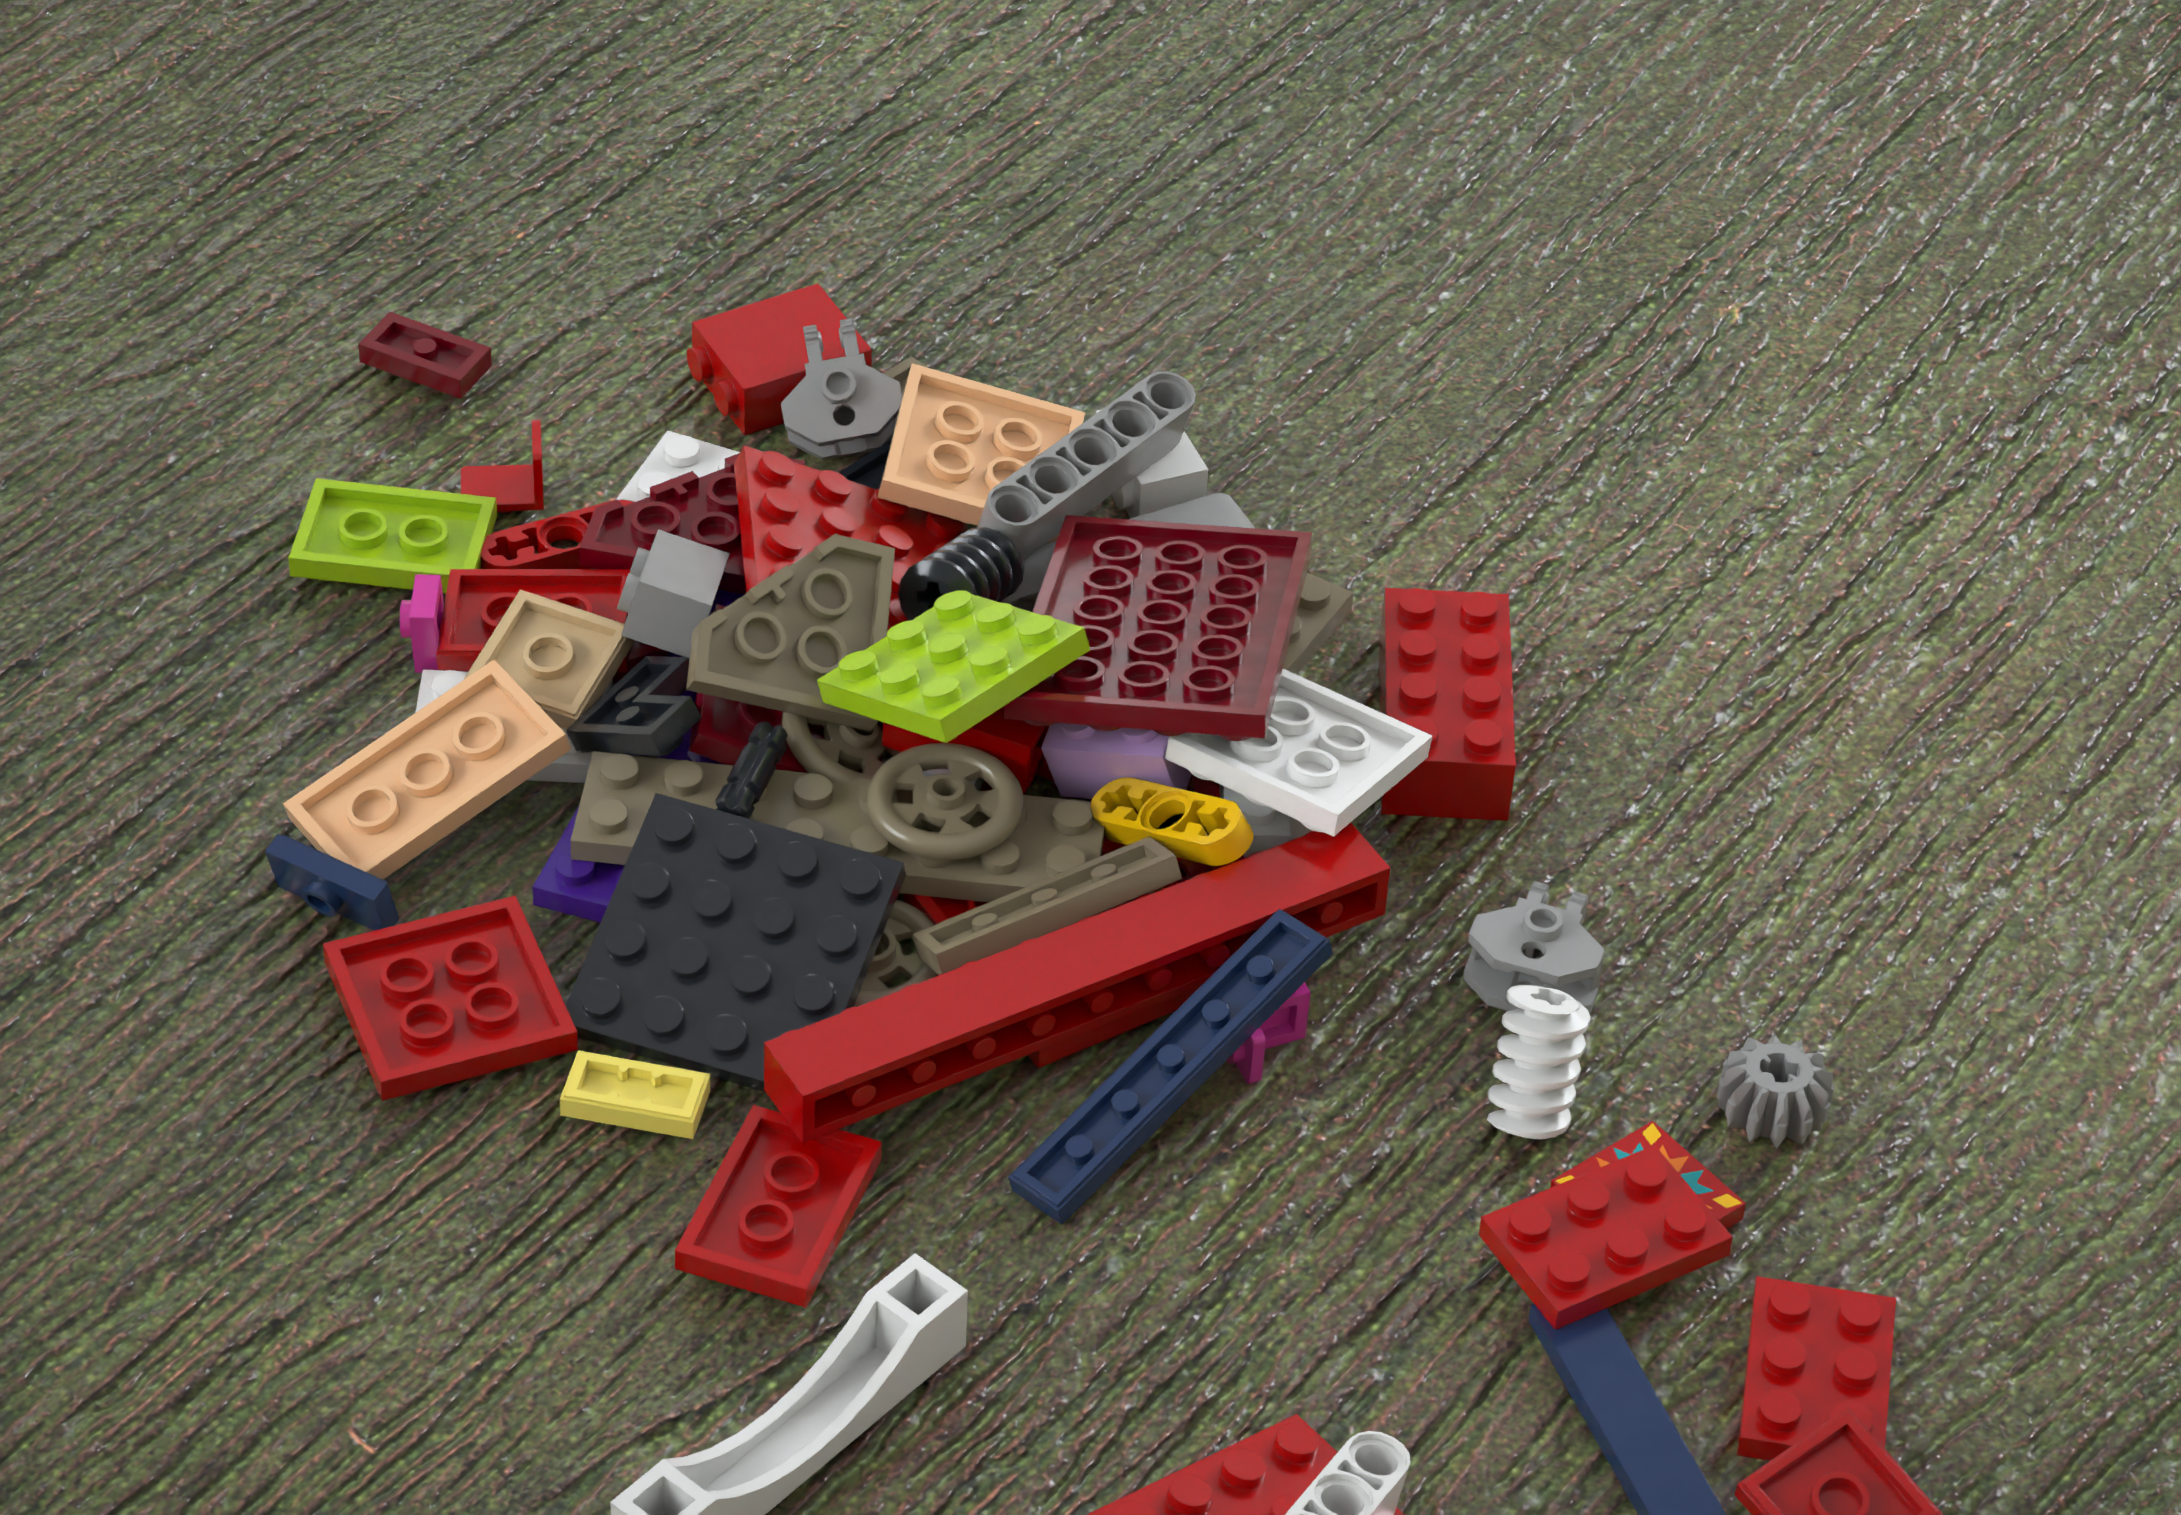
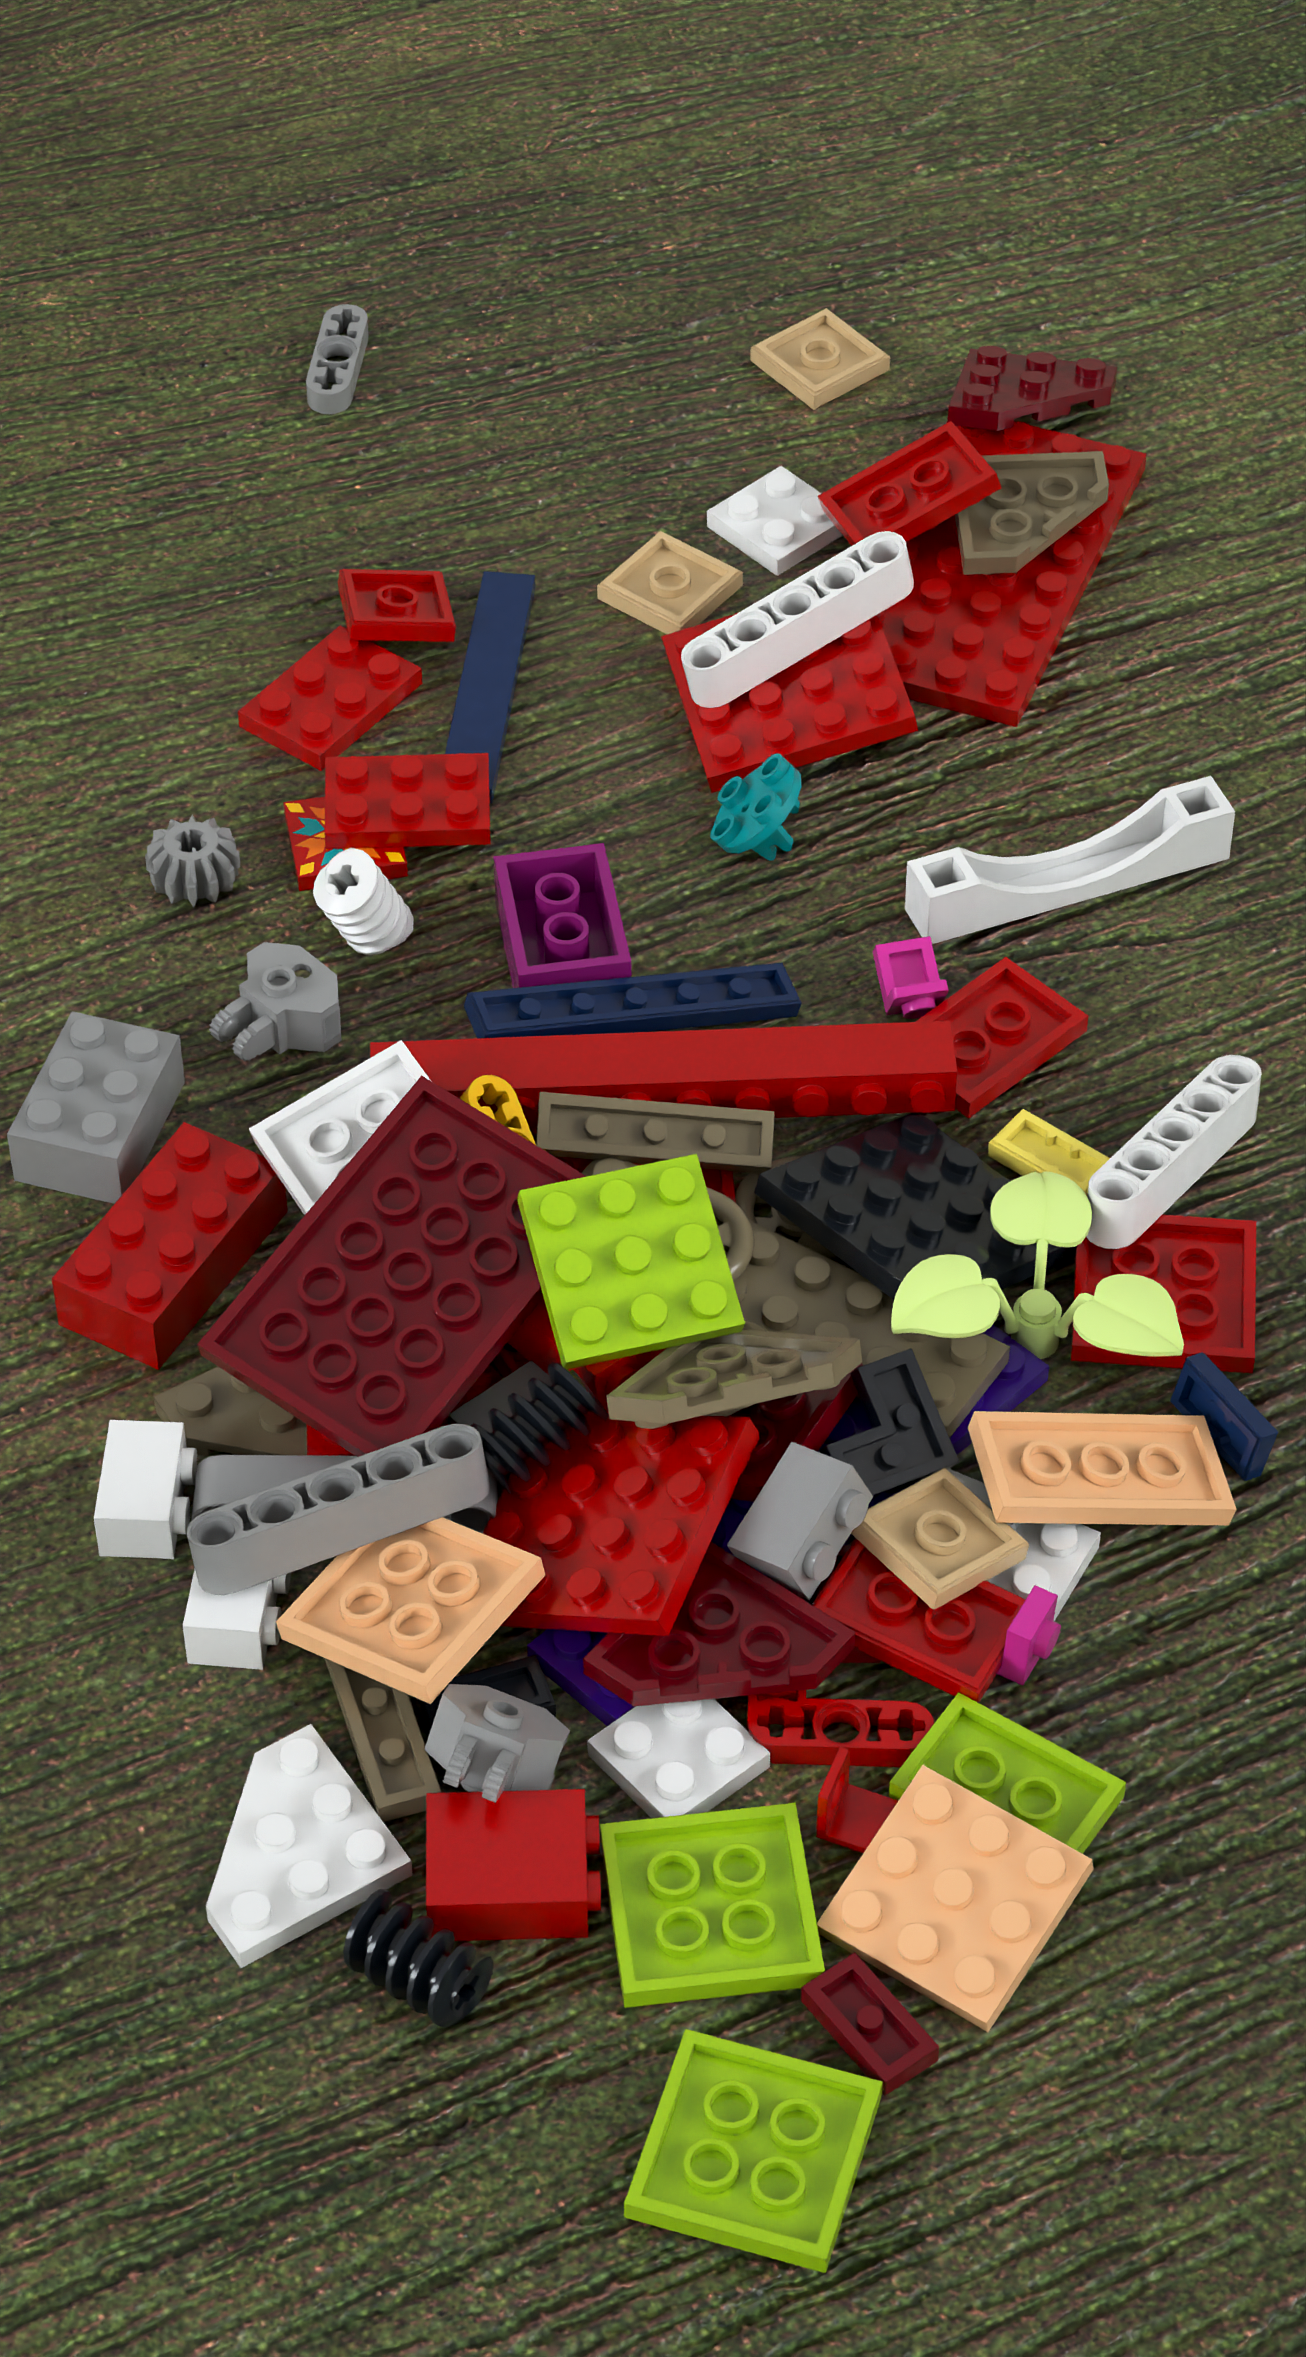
camera: 150 degrees left, 5 degrees up
black axle [715,721,788,819] -> none
none -> light grey brick [7,1011,185,1204]
none -> white brick [94,1420,197,1559]
none -> white plate [206,1724,413,1968]
none -> black piece [343,1889,494,2028]
none -> magenta brick [493,843,632,988]
none -> lime plate [600,1803,825,2008]
none -> lime plate [624,2029,883,2273]
none -> teal plate [710,754,802,861]
none -> light nougat plate [817,1765,1094,2032]
none -> dark pink bracket [872,936,949,1019]
none -> yellowish green plant [891,1171,1184,1359]
none -> white beam [1086,1055,1262,1249]

